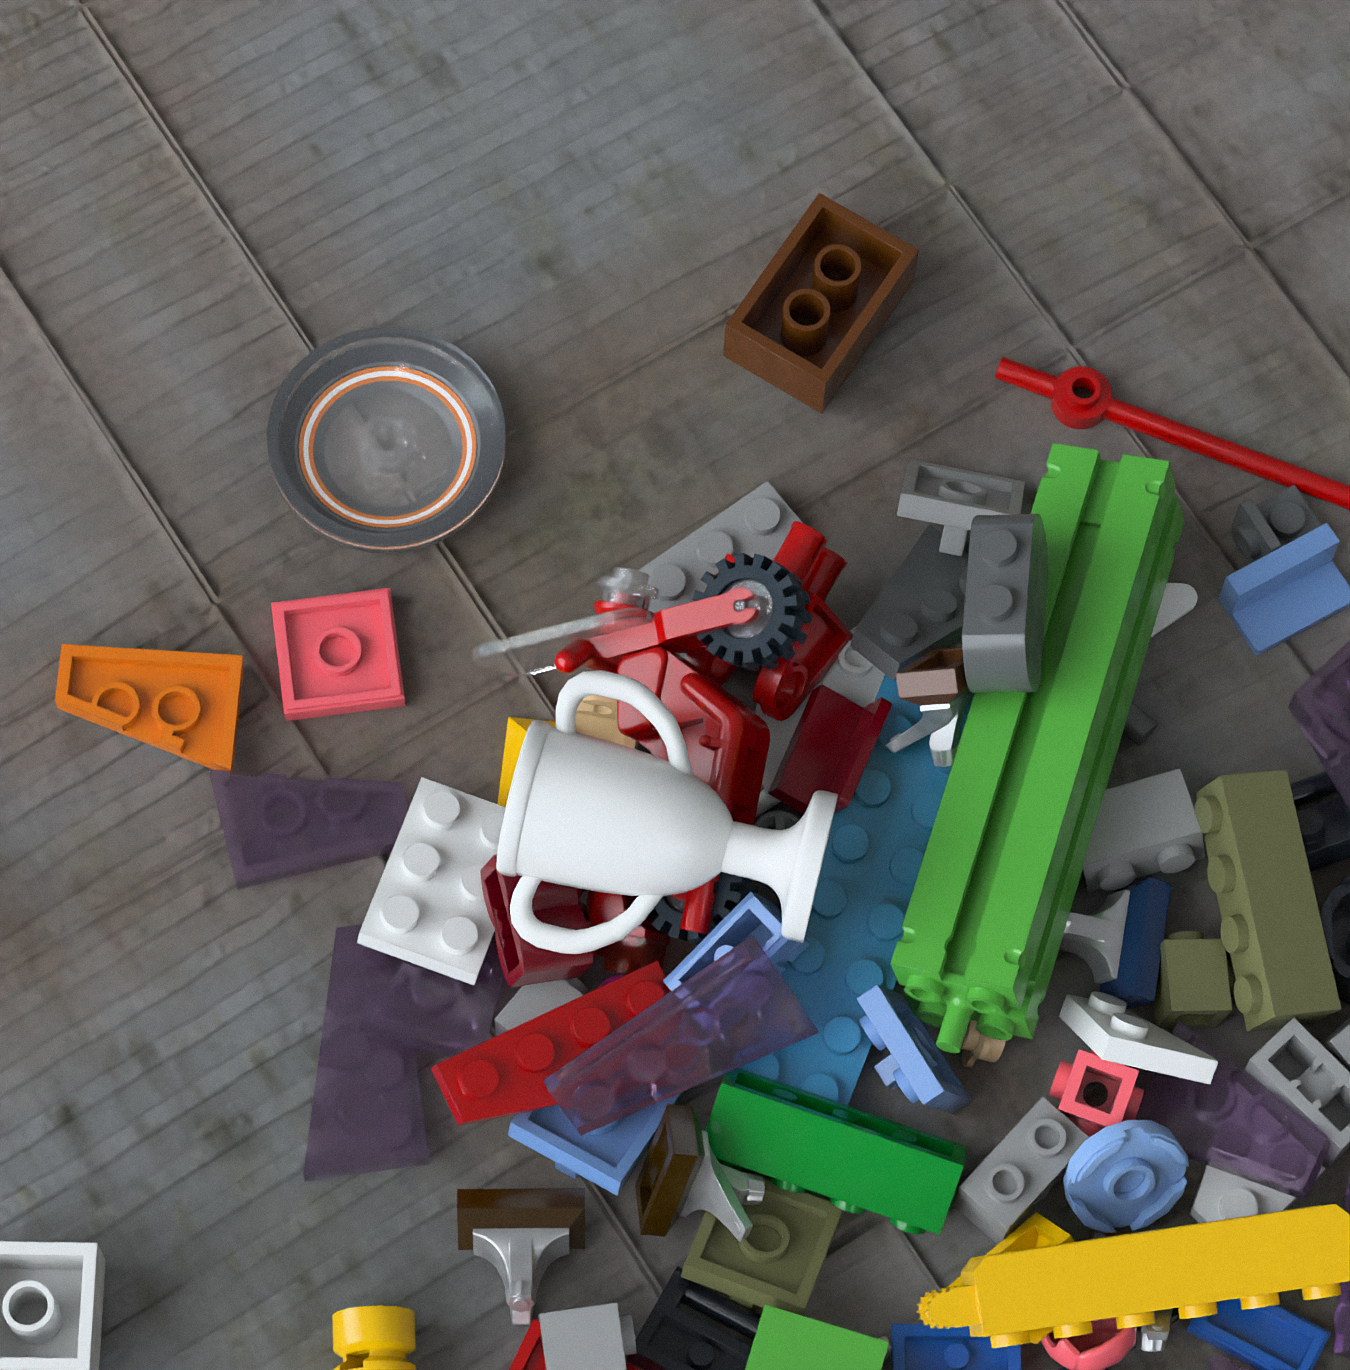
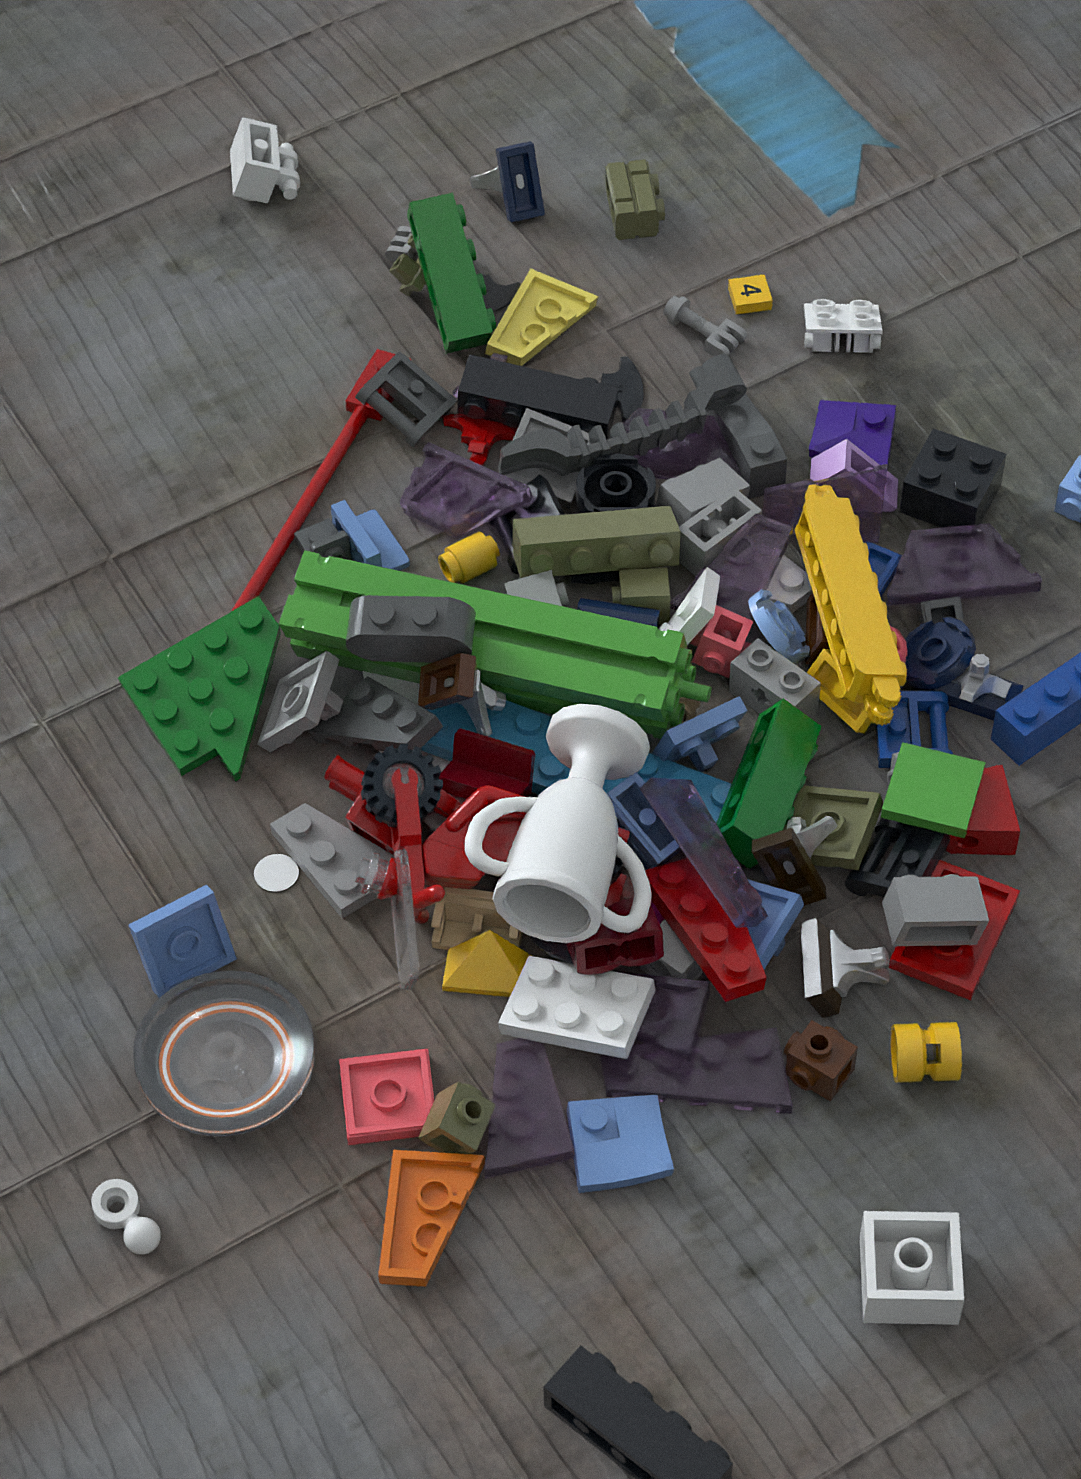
camera: 85 degrees left, 15 degrees down
reddish brown brick [723,193,919,414] -> none
none -> white plate [91,1179,161,1254]
none -> green wing [117,596,281,782]
none -> medium blue hinge [128,884,237,999]
none -> white sticker [254,854,299,892]
none -> olive brick [418,1081,496,1154]
none -> yellow brick [438,531,500,583]
none -> medium blue plate [566,1094,674,1193]
none -> reddish brown brick [783,1020,858,1102]

